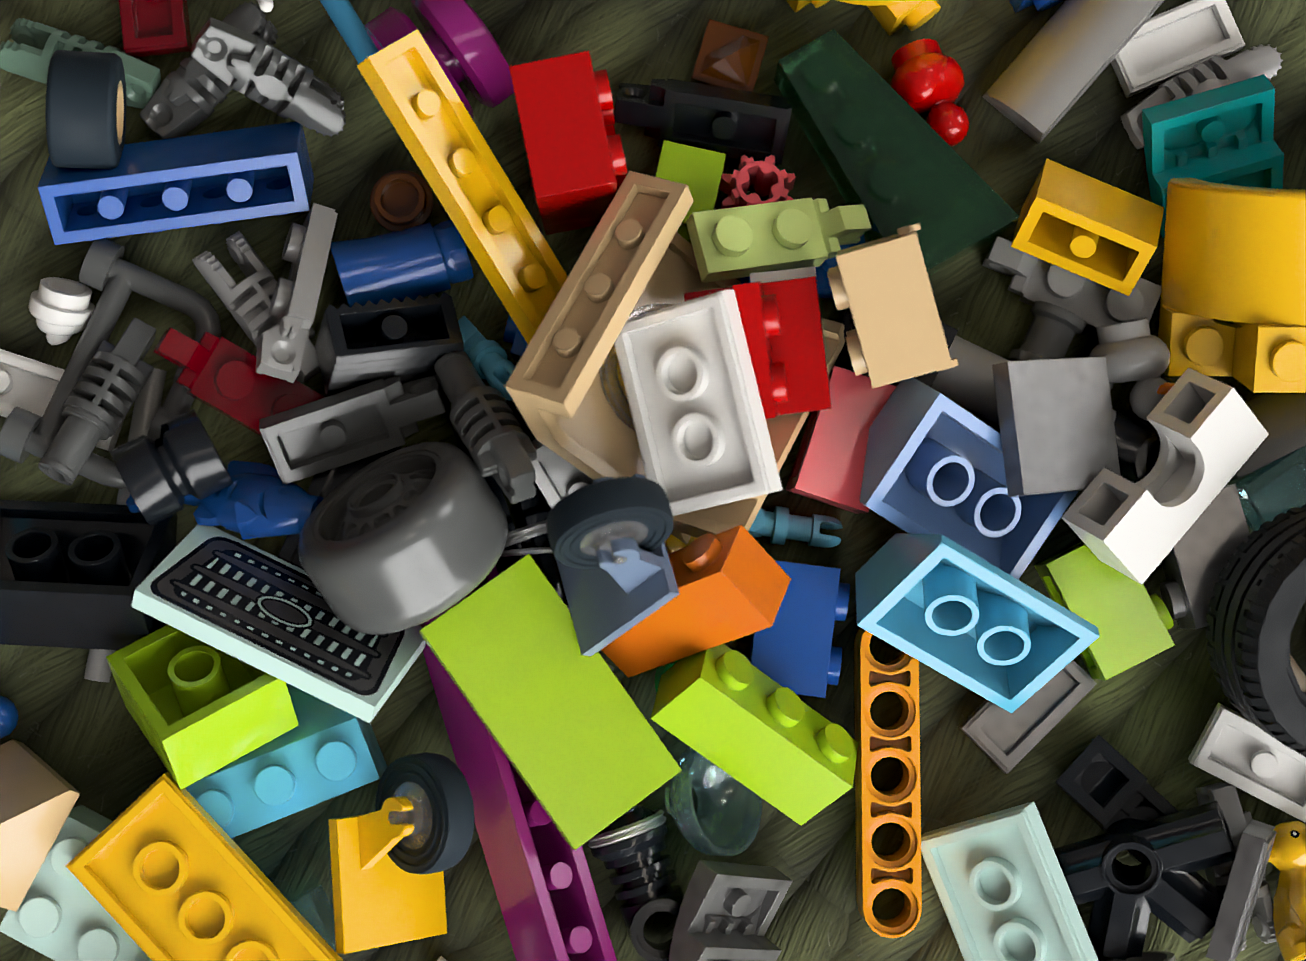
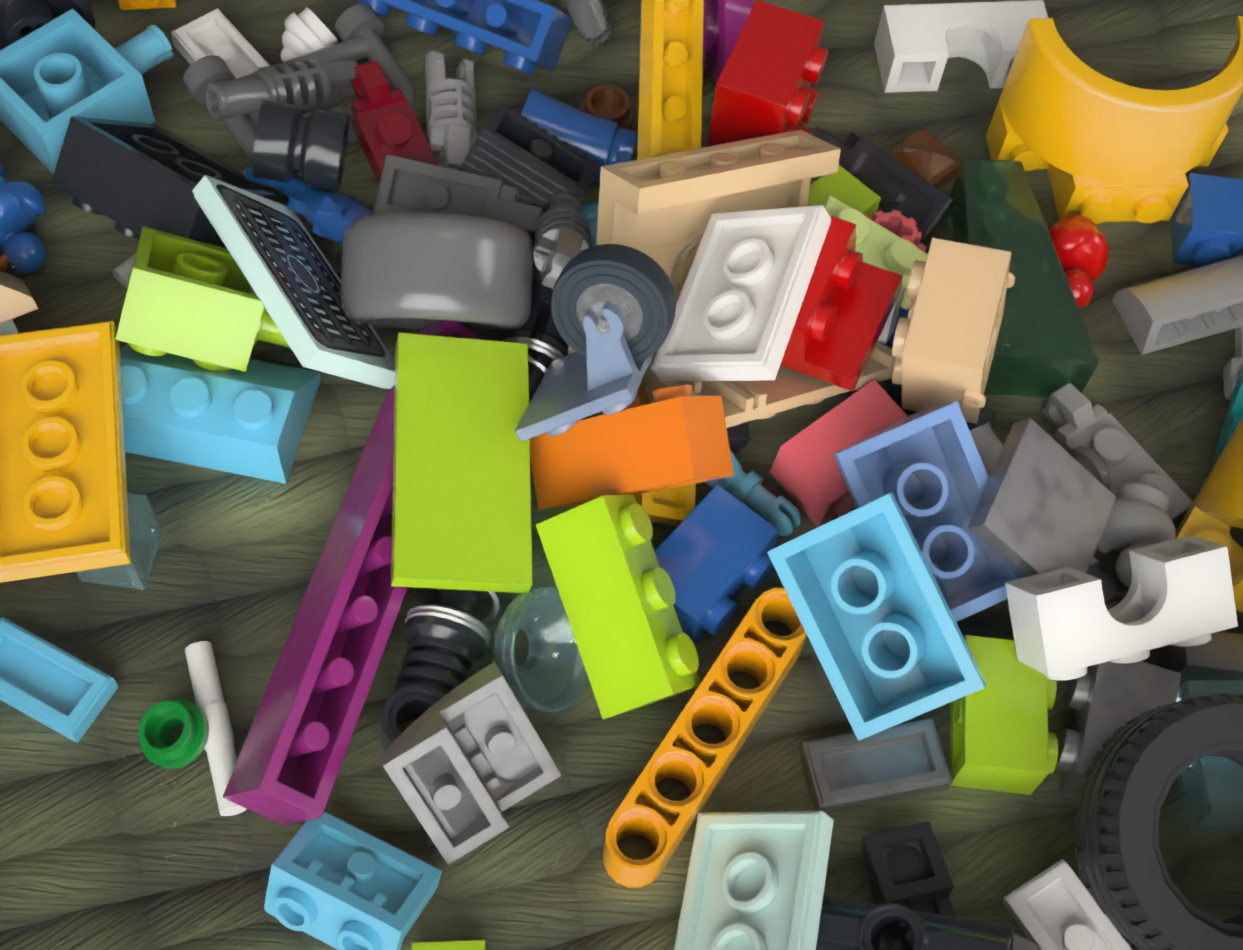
camera: 30 degrees right, 25 degrees down
light grey hinge [256,203,338,383] -> none
plate [329,753,475,954] -> none
yellow brick [1011,159,1164,296] -> none

